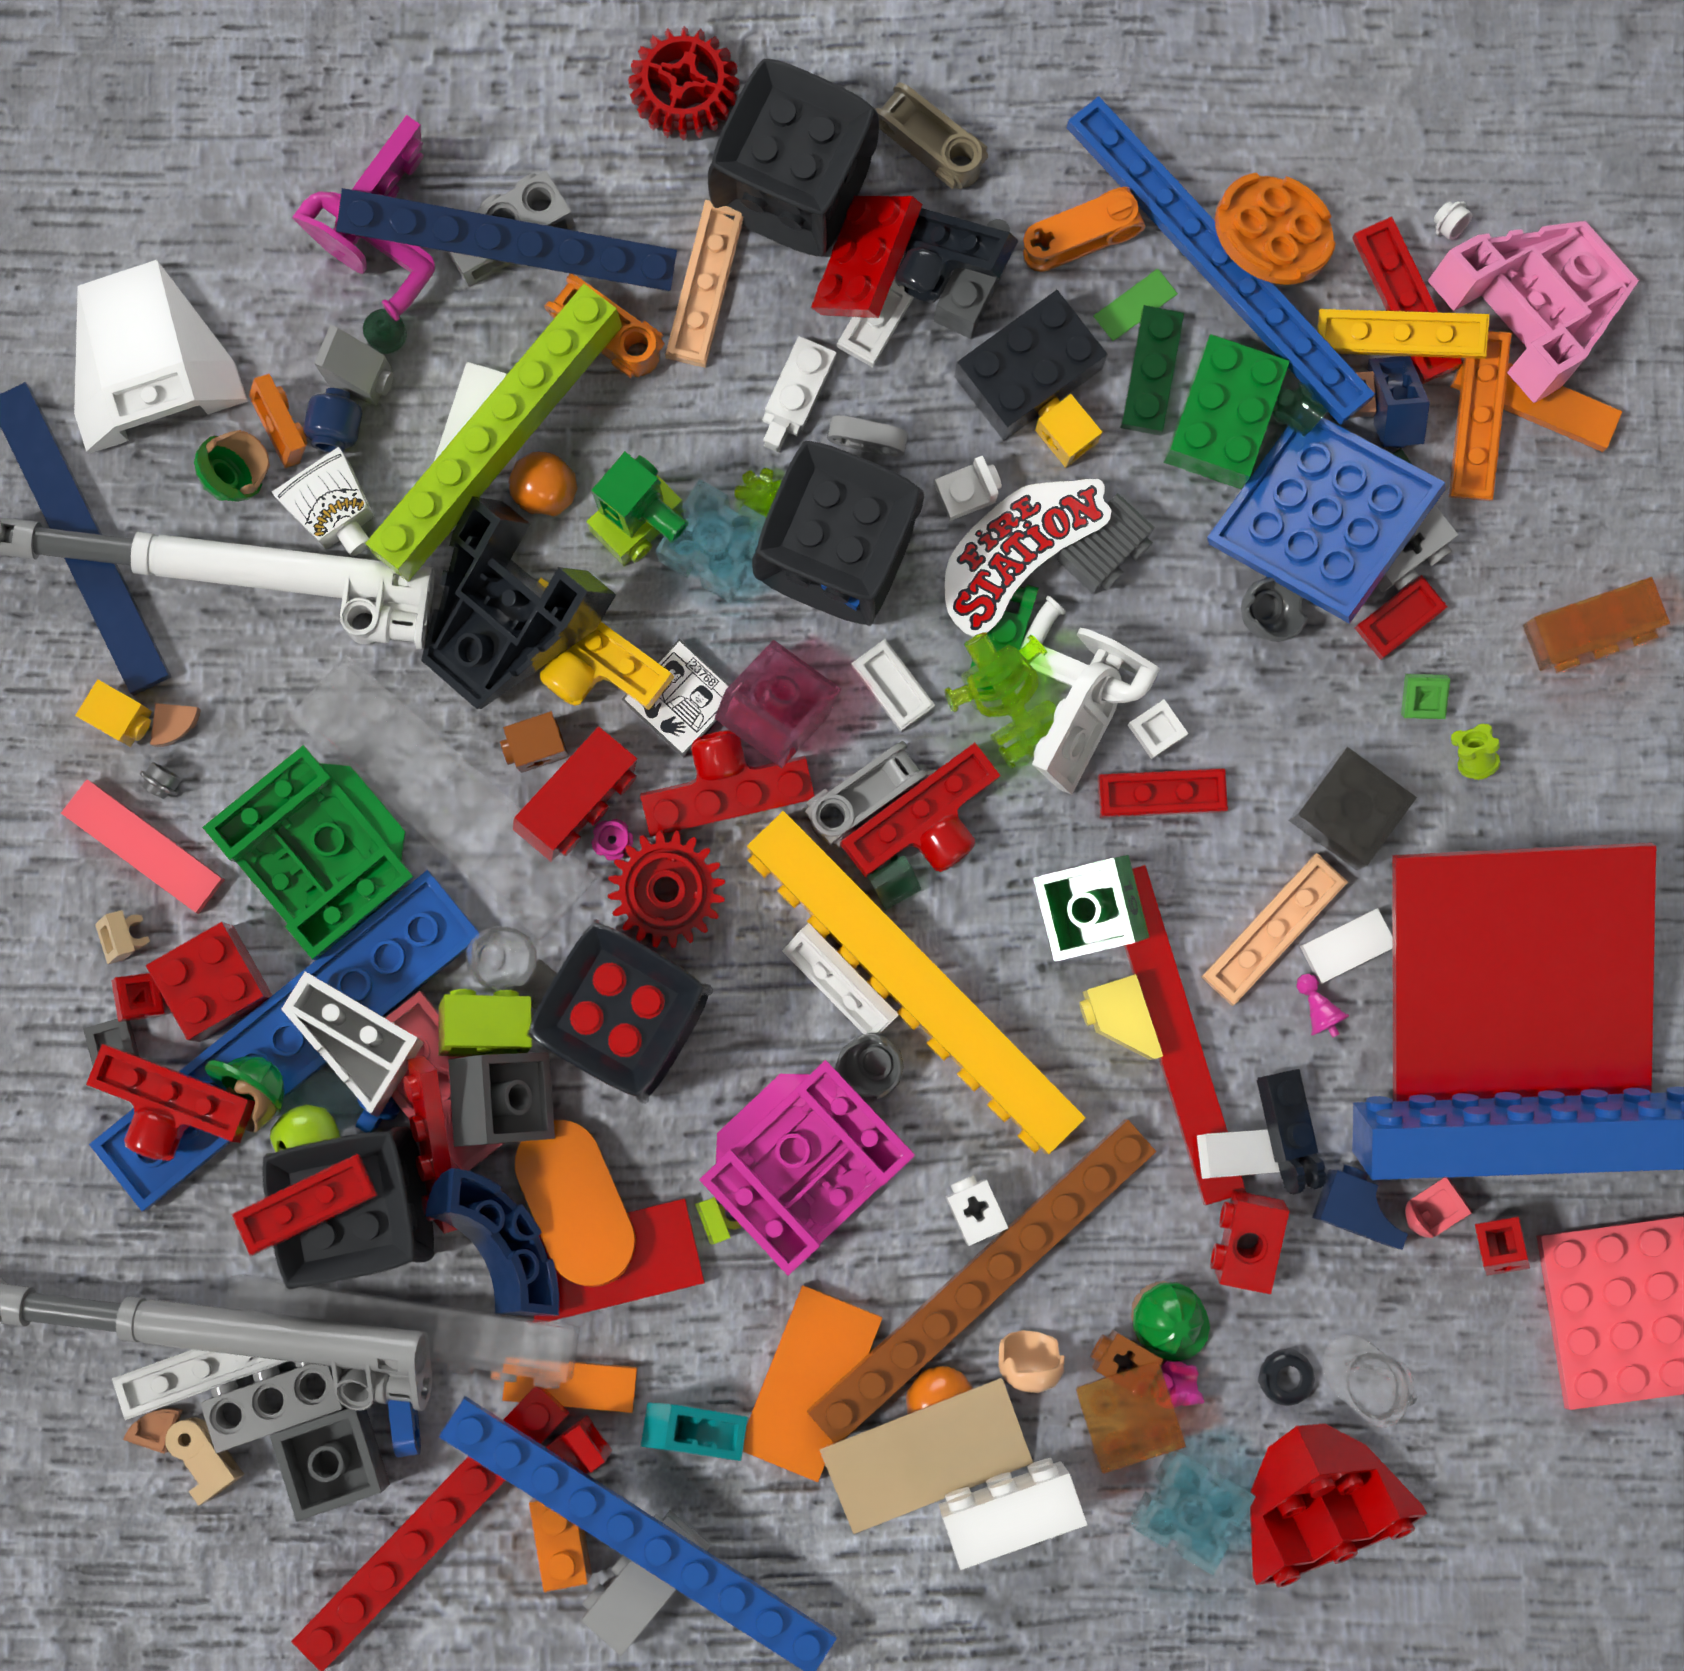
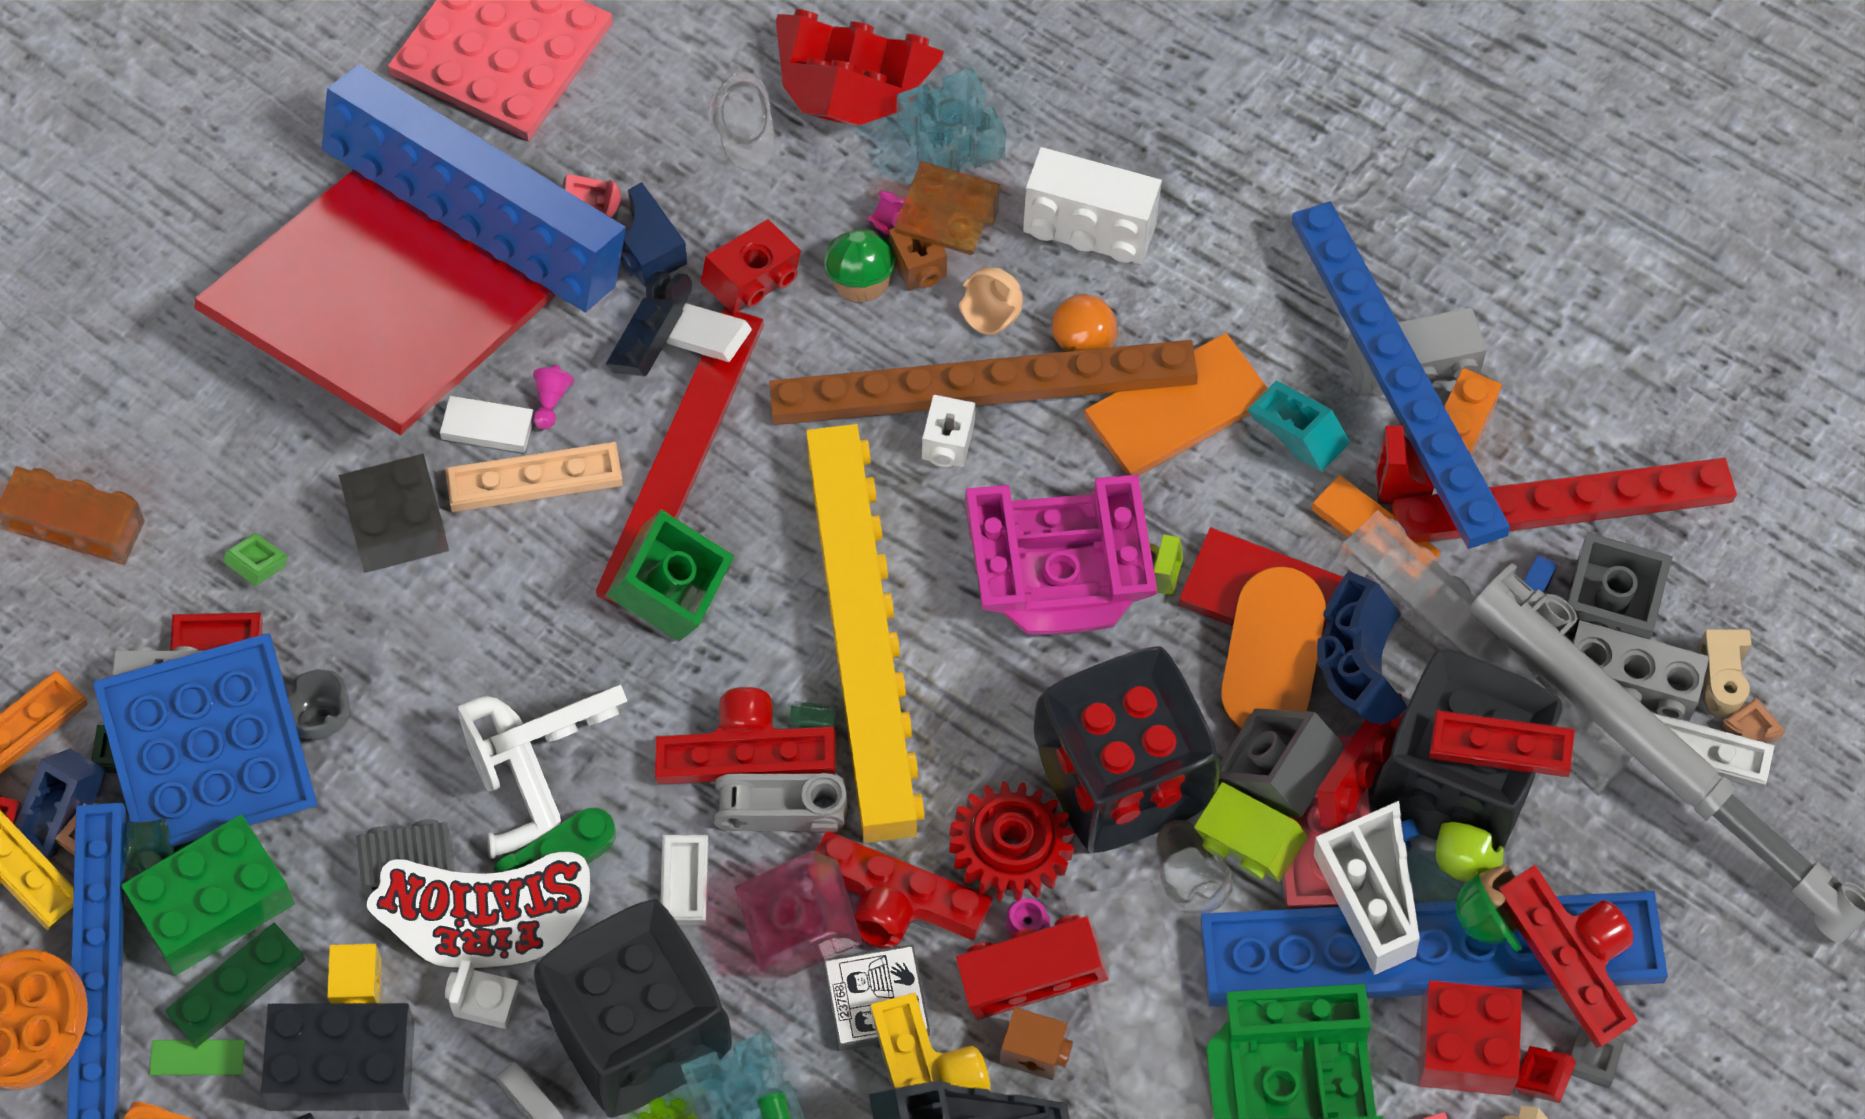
camera: 140 degrees left, 20 degrees down
white tile [782,923,899,1035] -> none
tan sticker [820,1378,1033,1534] -> none
dark grey hair [835,1034,904,1099] -> none
clear neon green piece [944,632,1056,769] -> none
light yellow slope [1079,974,1163,1060] -> none
red tile [1098,769,1228,818] -> none
white plate [1128,699,1188,759] -> none
black piece [1258,1348,1315,1406] -> none
lime brick [1451,723,1501,780] -> none
red brick [1475,1217,1530,1276] -> none

